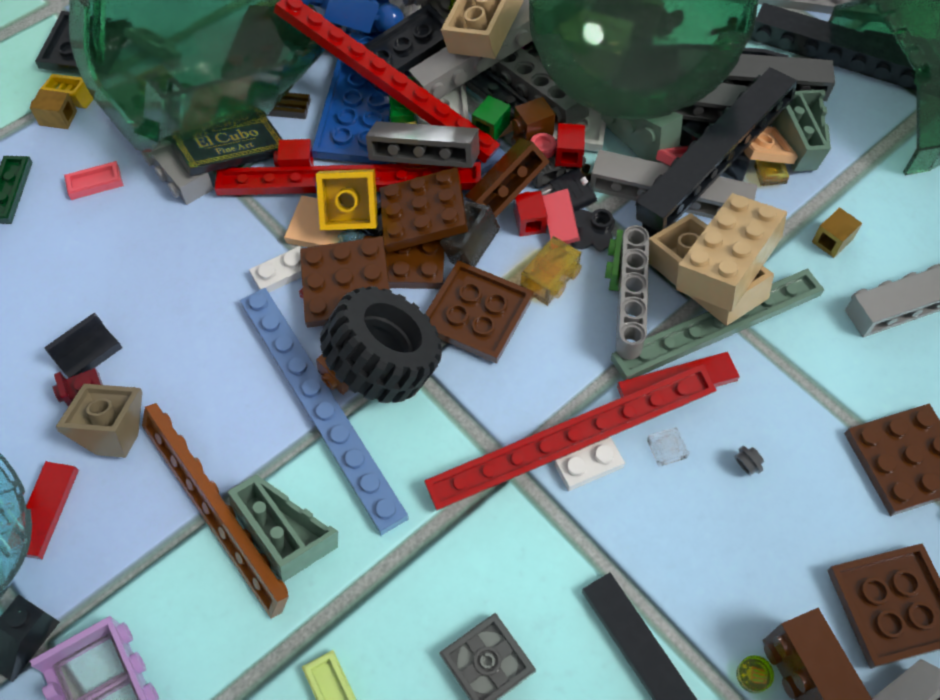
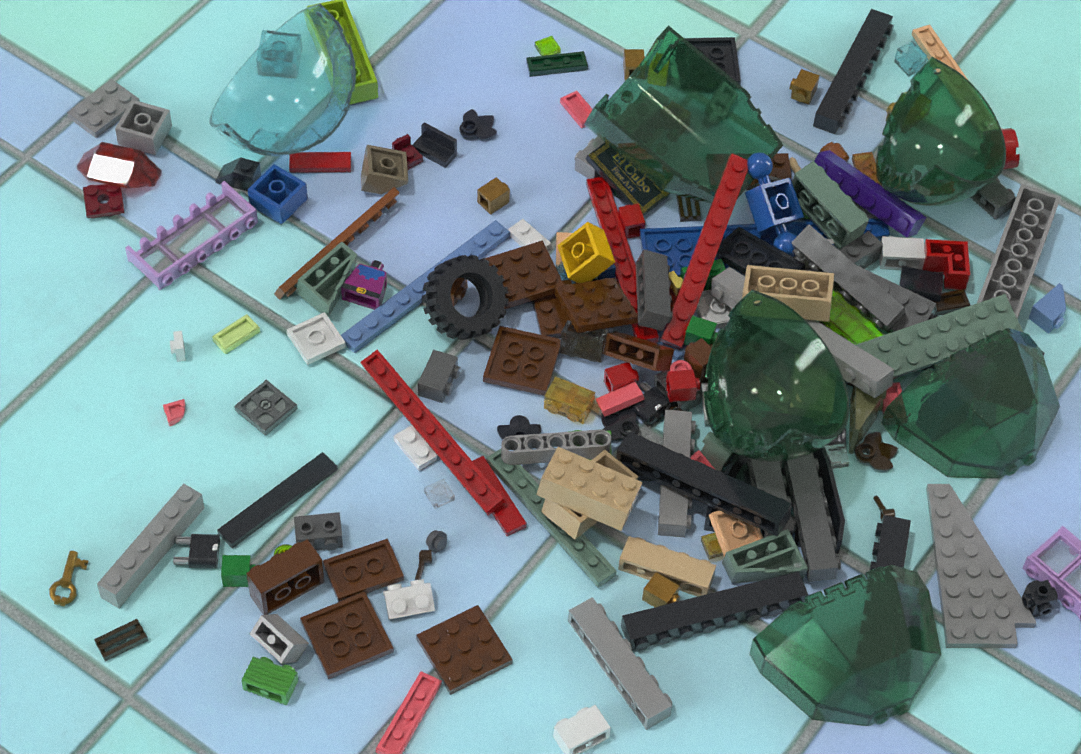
camera: 75 degrees right, 5 degrees down
none -> blue brick [248,164,308,225]
none -> white plate [287,312,346,365]
none -> dark grey brick [294,512,343,550]
none -> reddish brown plate [322,538,404,602]
none -> magenta torso [341,260,387,310]
none -> white bracket [383,579,435,619]
none -> dark brown hand [415,550,432,580]
none -> dark grey brick [418,349,461,403]
none -> black plate [459,109,497,139]
none -> pearl gold brick [477,177,510,215]
none -> black plate [497,415,541,439]
none -> tan brick [618,536,716,597]
none -> black brick [621,571,808,650]

